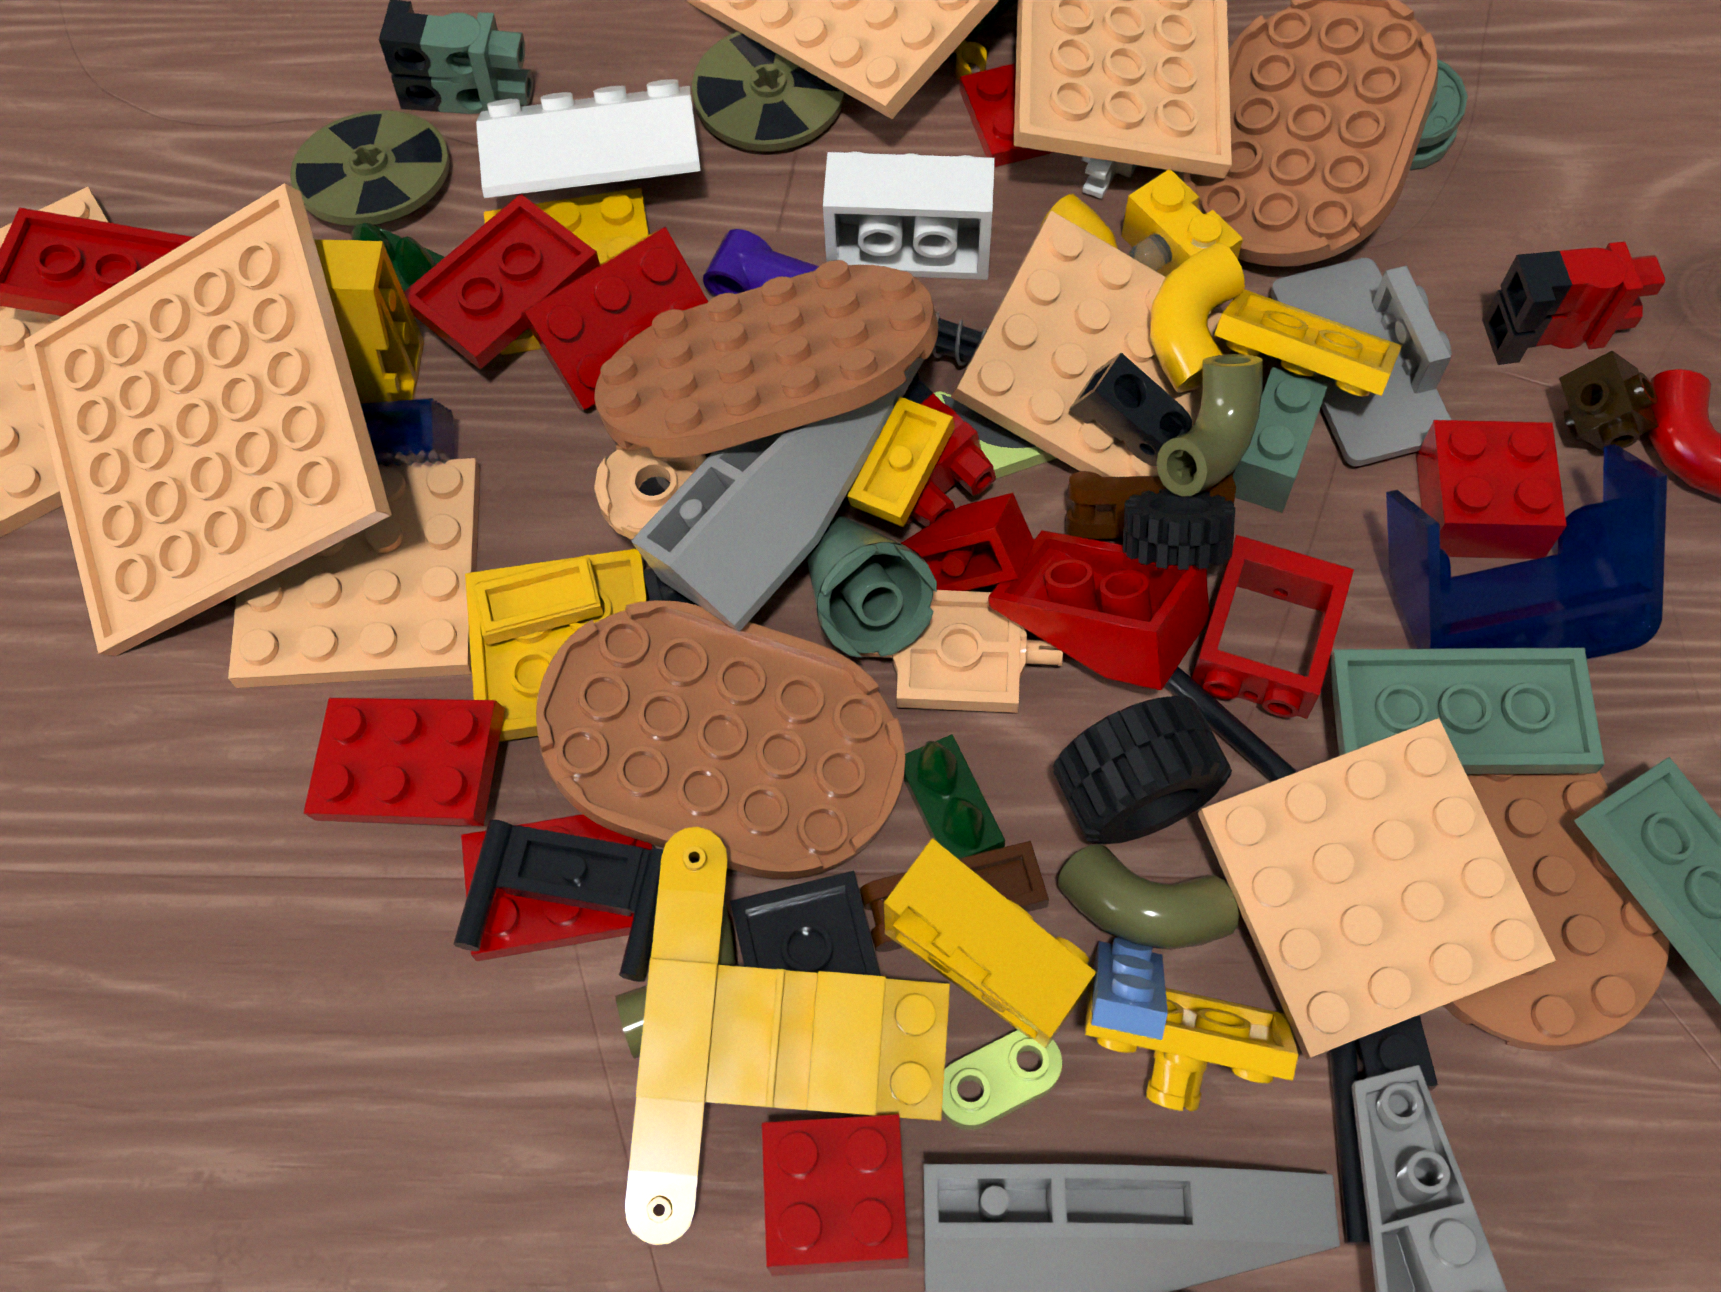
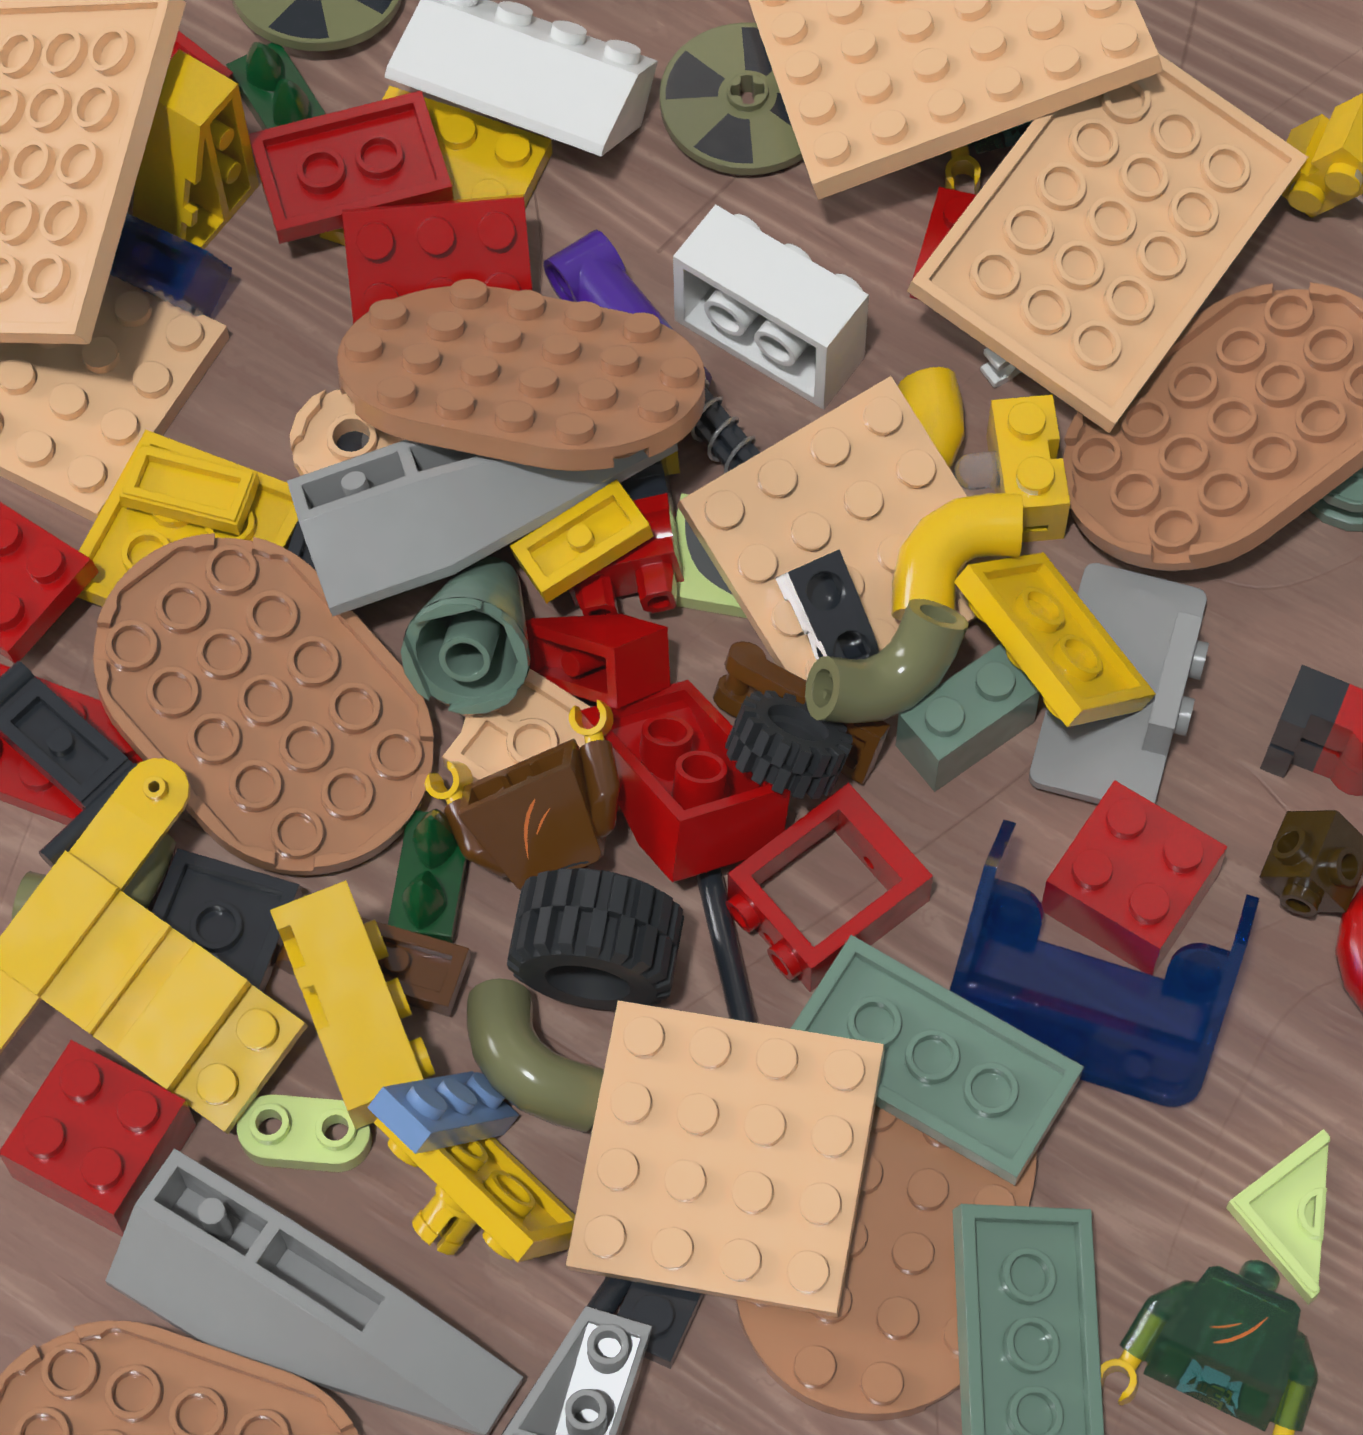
camera: 30 degrees right, 0 degrees up
none -> reddish brown torso [425,700,620,890]

